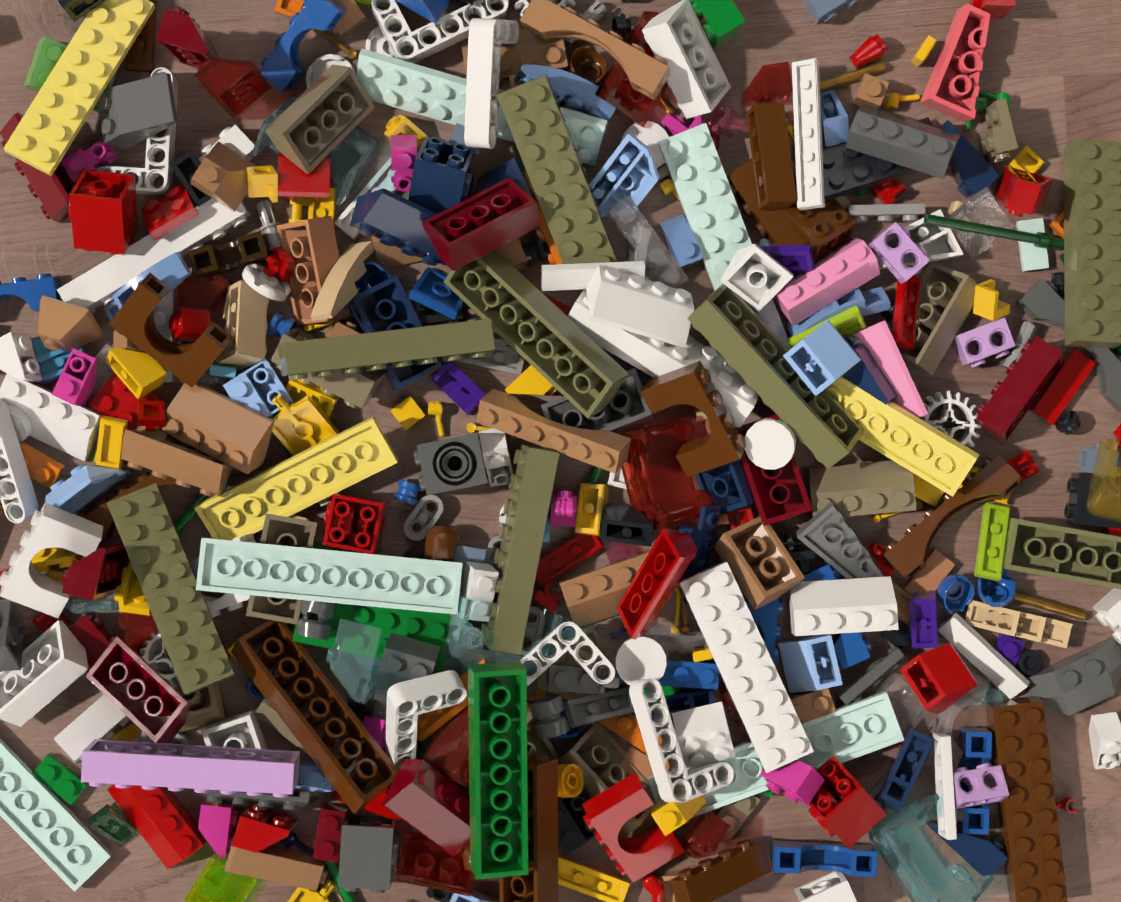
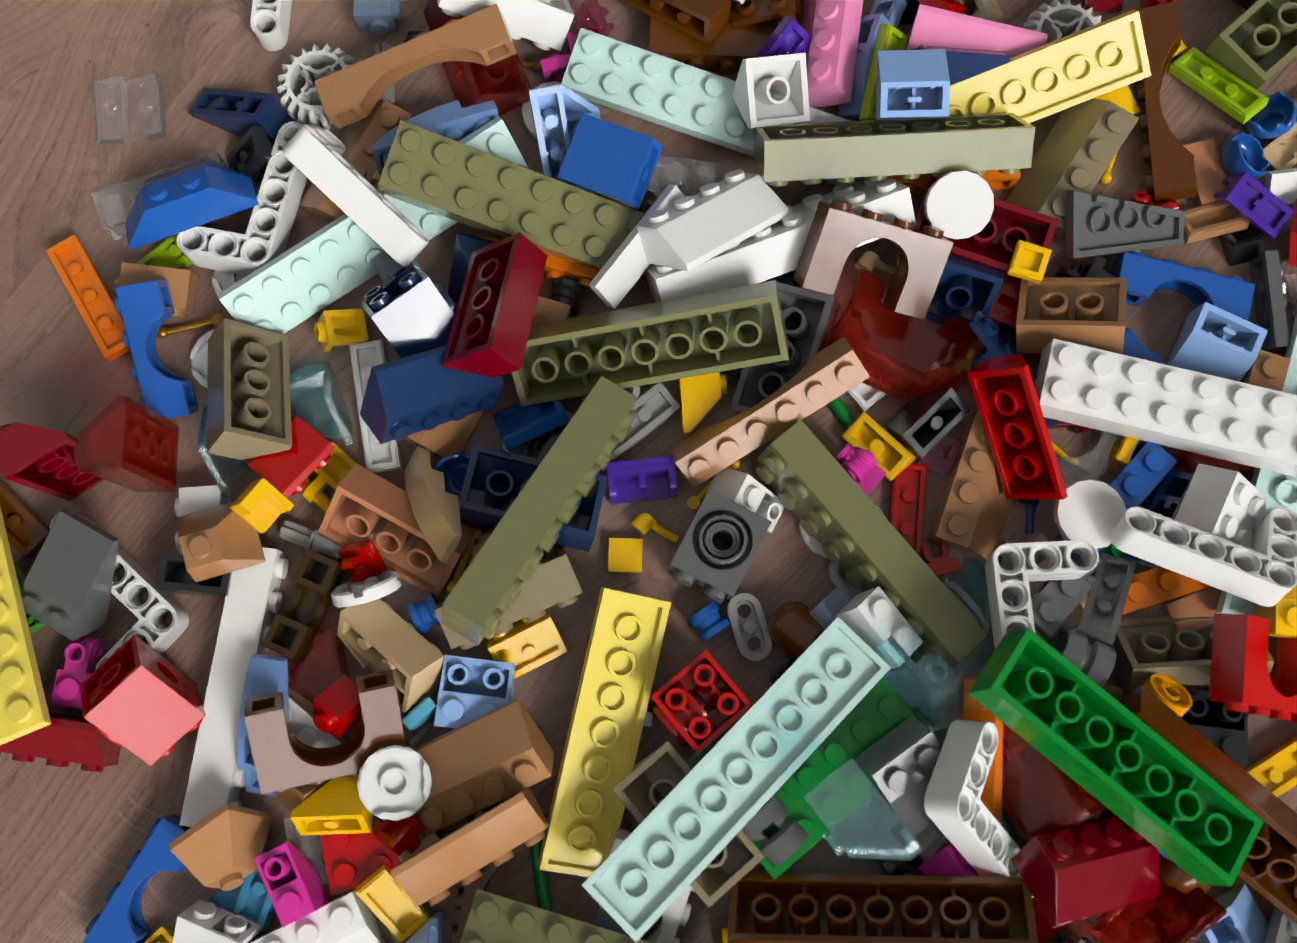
camera: 50 degrees left, 10 degrees down
red plate [141,184,199,240] -> none
yellow plate [271,394,339,456] -> none
dark pink brick [391,135,417,192] -> none
reddish brown hair [569,46,608,85] -> none
yellow hand [658,179,679,199] -> none
medium blue slope [660,214,704,270] -> none
pearl gold hinge [676,580,691,633] -> none
white slope [789,576,899,636] -> none
none -> white tile [357,745,432,821]
none -> blue panel [557,113,664,210]
none -> yellow tile [1007,240,1052,284]

